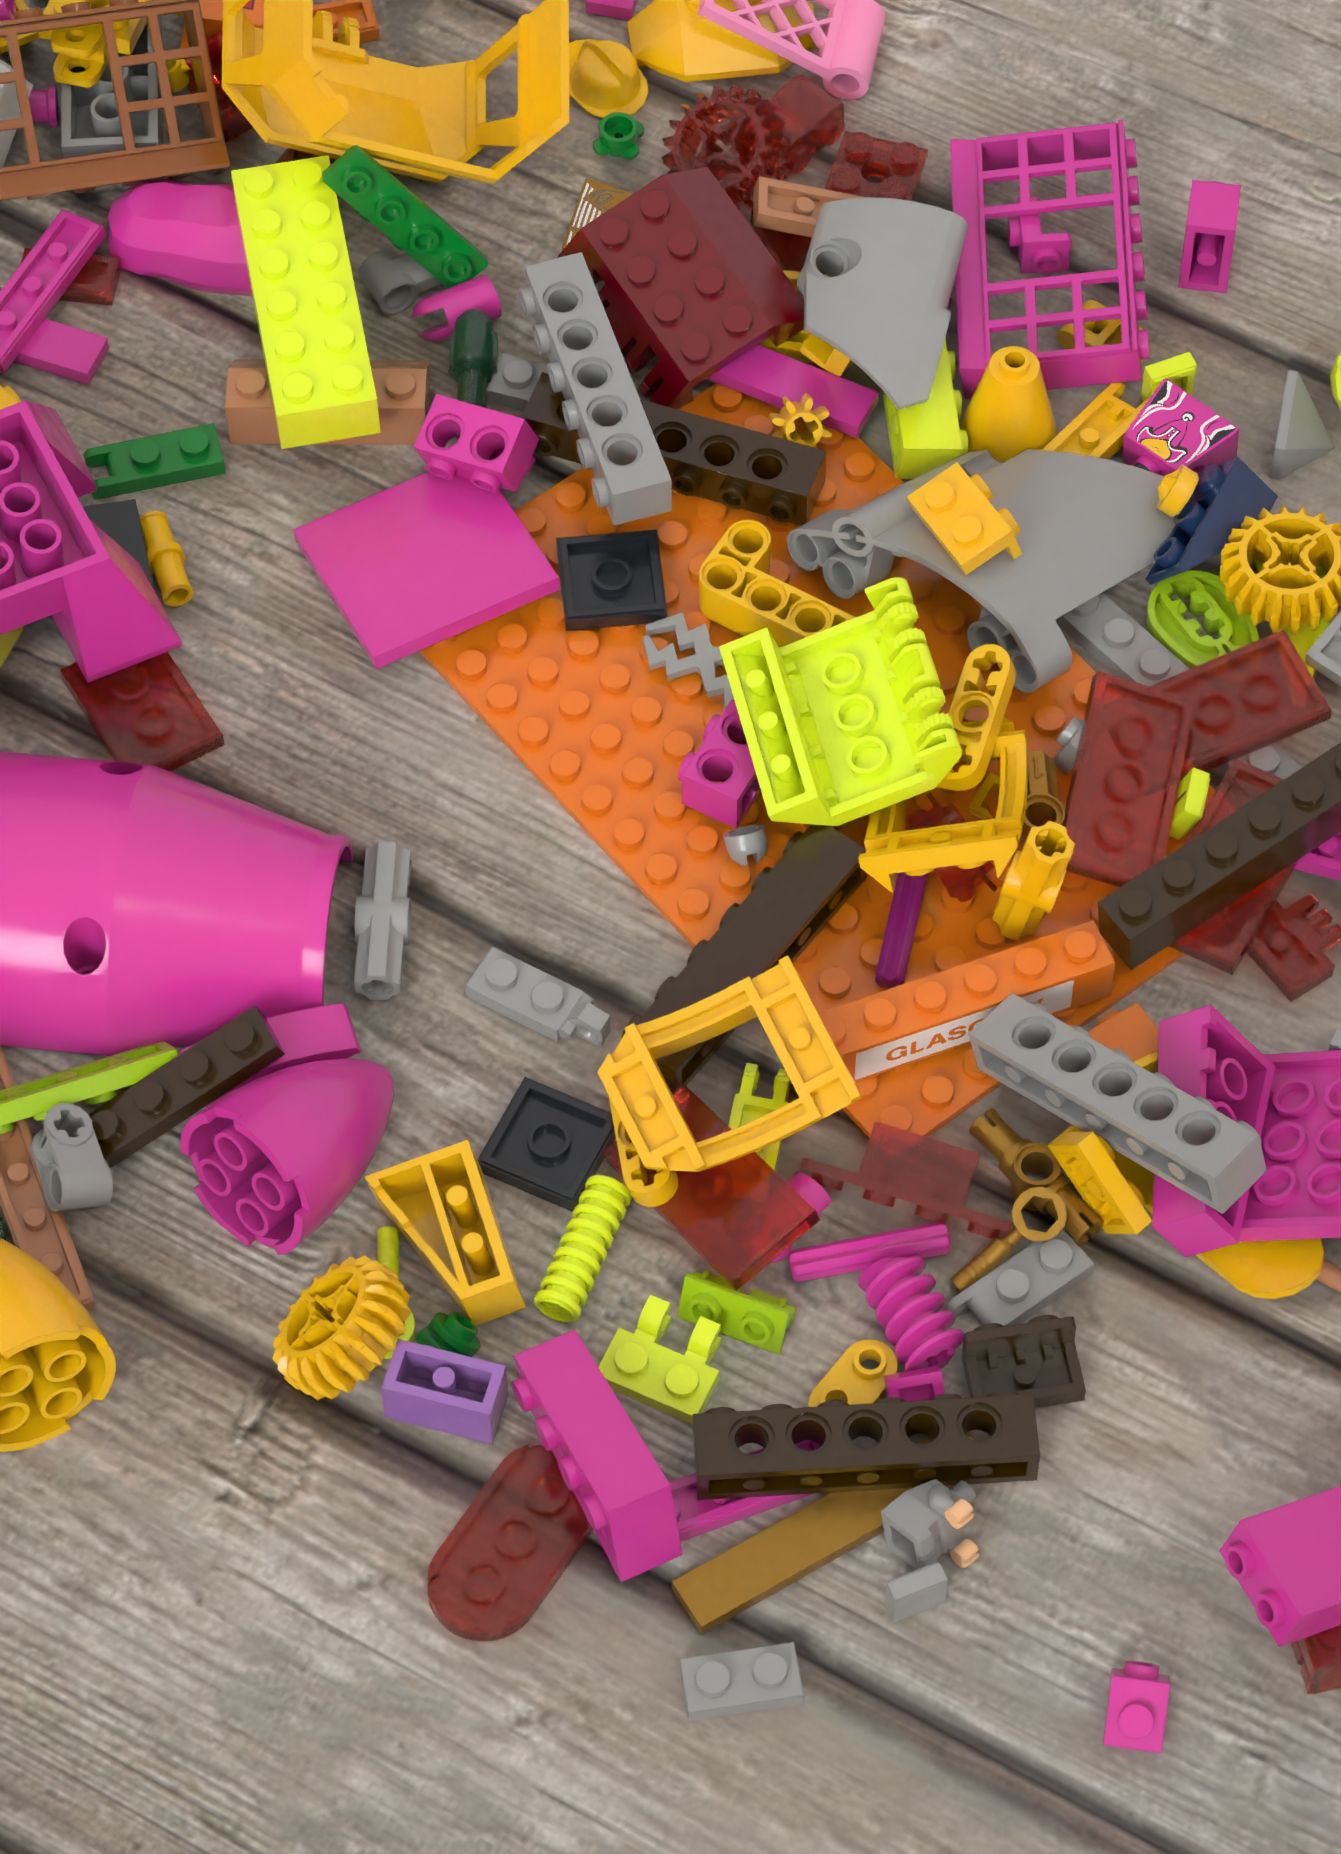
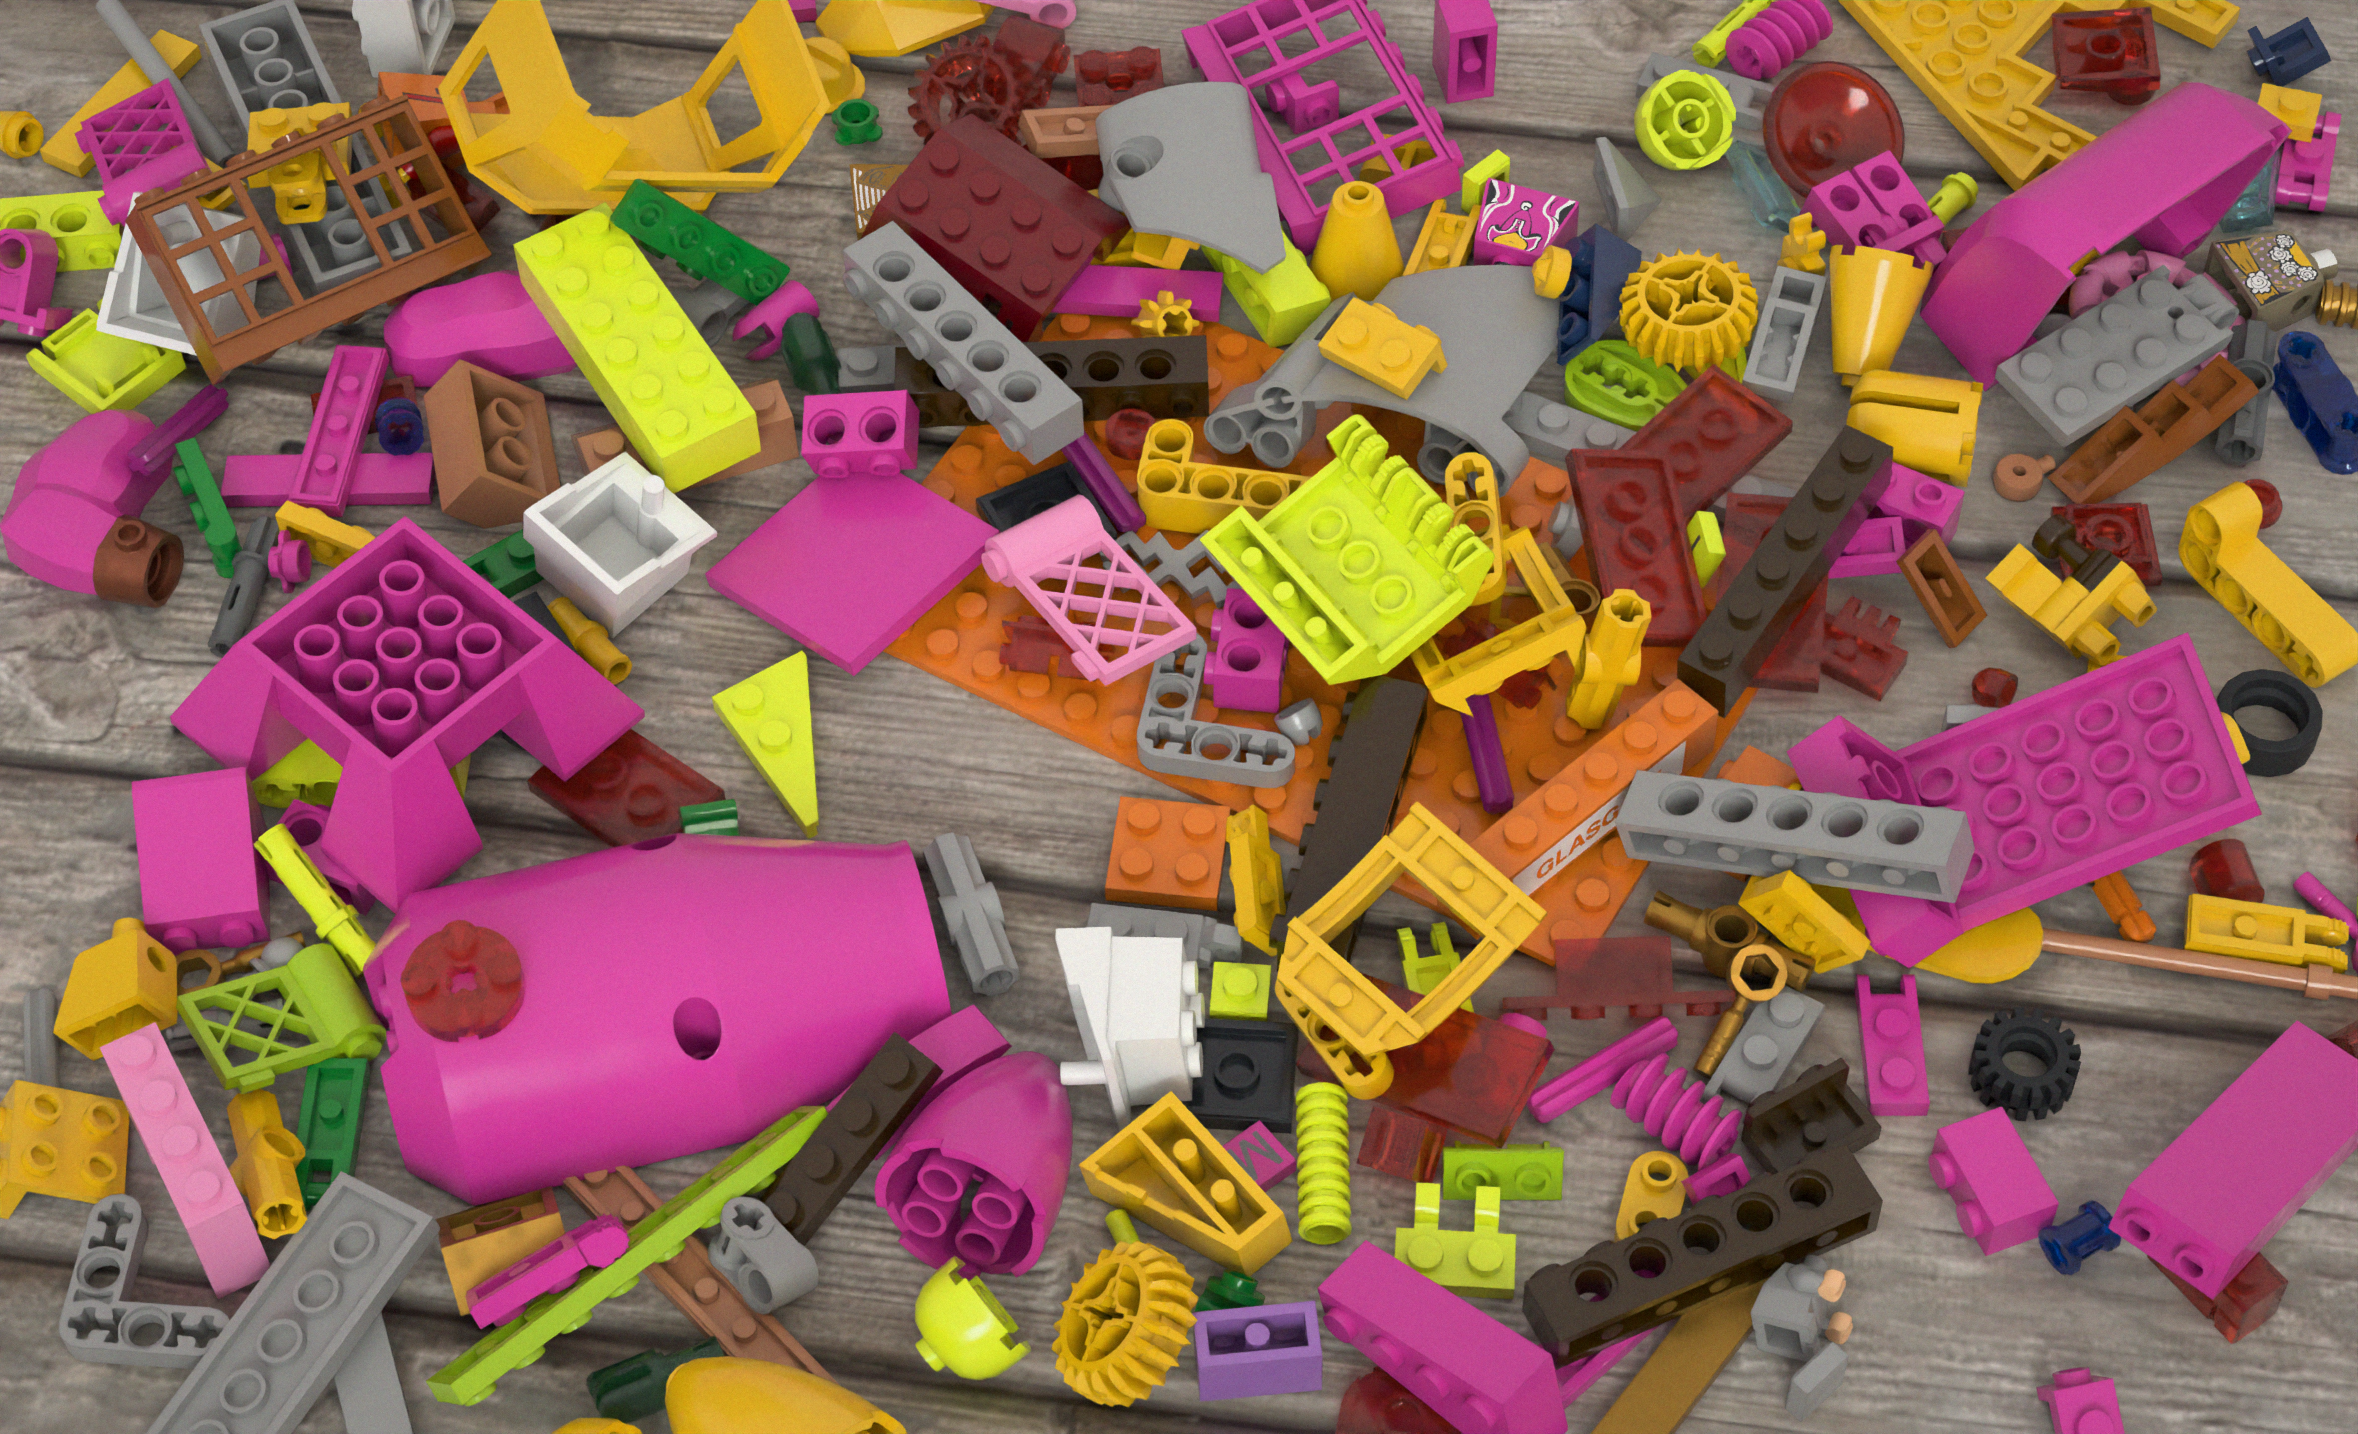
camera: 20 degrees left, 5 degrees down
none -> clear blue bush [375,397,424,456]
none -> nougat slope [423,359,561,529]
none -> white piece [523,452,717,639]
none -> green plate [678,799,740,836]
none -> neon yellow wing [712,650,819,839]
none -> neon yellow cylinder [915,1256,1031,1380]
none -> bright pink piece [981,494,1196,686]
none -> clear red hinge [999,616,1115,682]
none -> white piece [1055,927,1205,1132]
none -> magenta axle [1060,431,1146,534]
none -> clear red tile [1105,409,1156,460]
none -> orange plate [1105,796,1231,911]
none -> light grey beam [1137,633,1295,788]
none -> neon yellow plate [1209,962,1271,1022]
none -> dark pink tile [1222,1120,1296,1192]
none -> yellow hinge [1226,805,1286,957]
none -> clear red brick [1356,1106,1448,1183]
none -> dark pink hinge [1854,974,1930,1116]
none -> dark pink brick [1928,1106,2059,1256]
none -> black tyre [1968,1007,2081,1121]
none -> clear blue bush [2038,1200,2121,1275]

